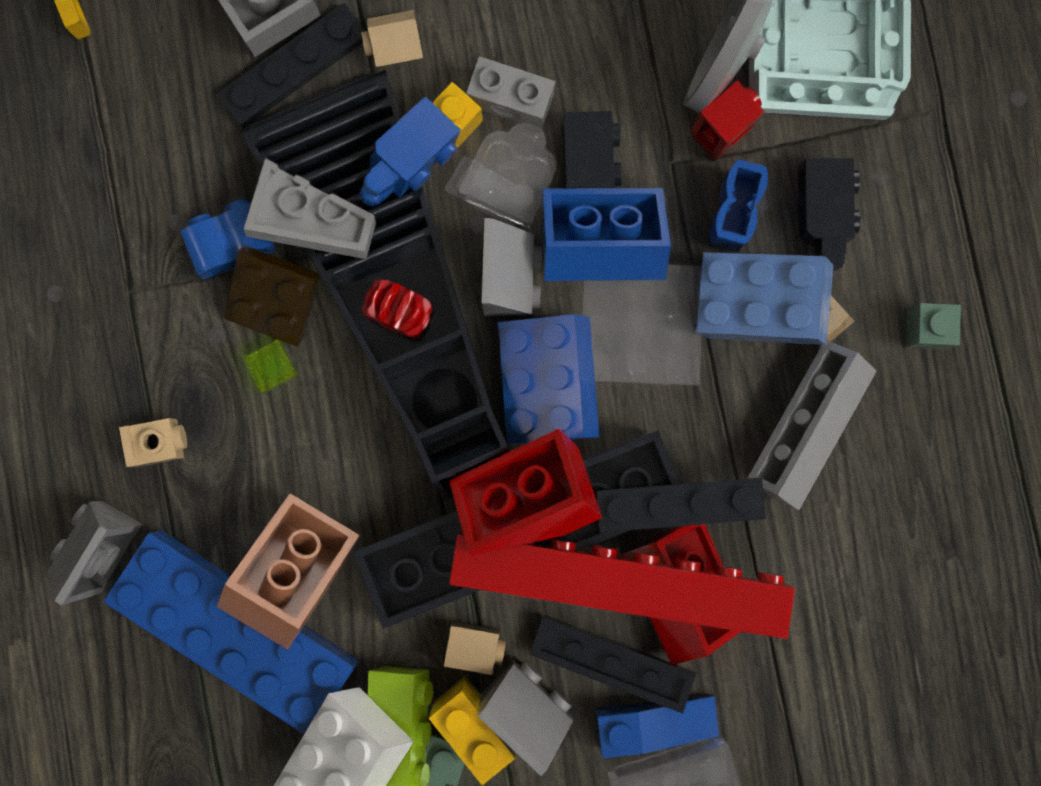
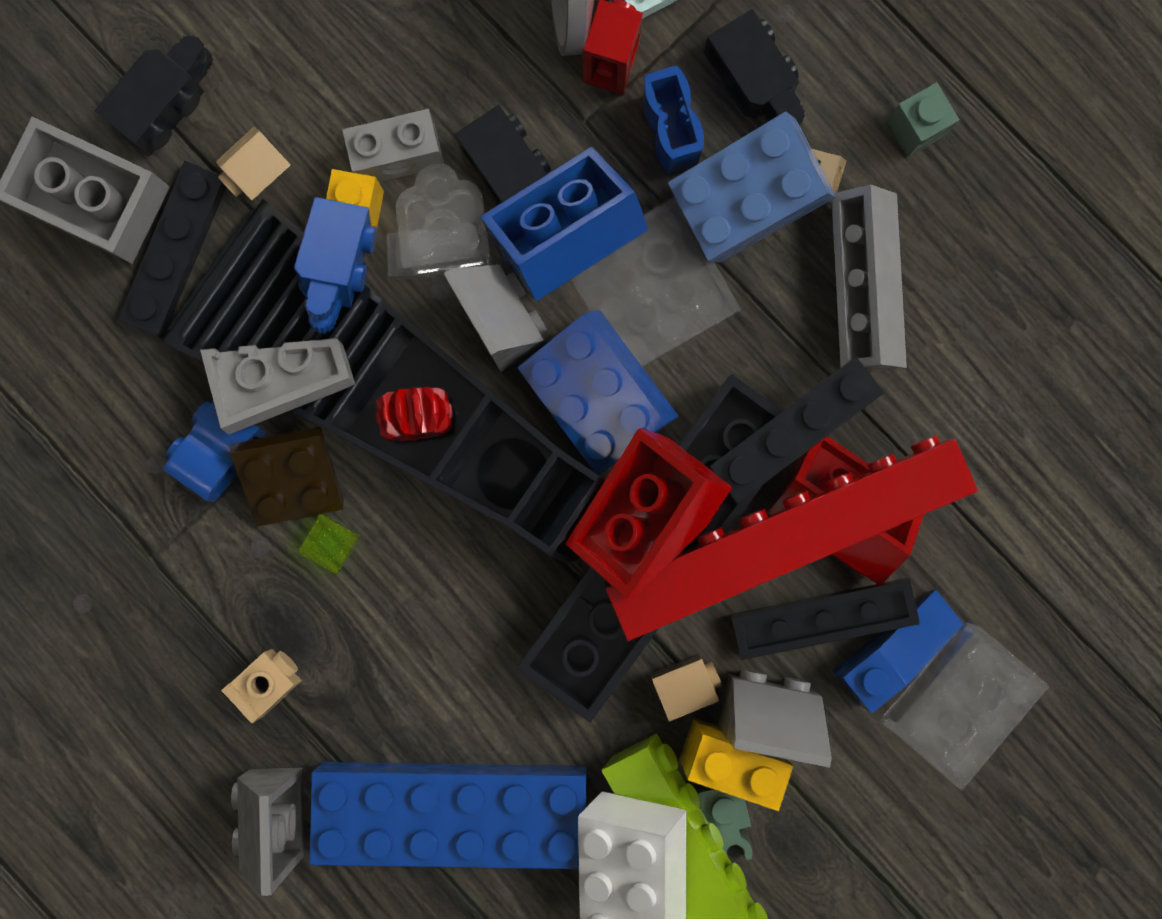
camera: 25 degrees left, 0 degrees up
nougat brick [216,494,359,649] -> none

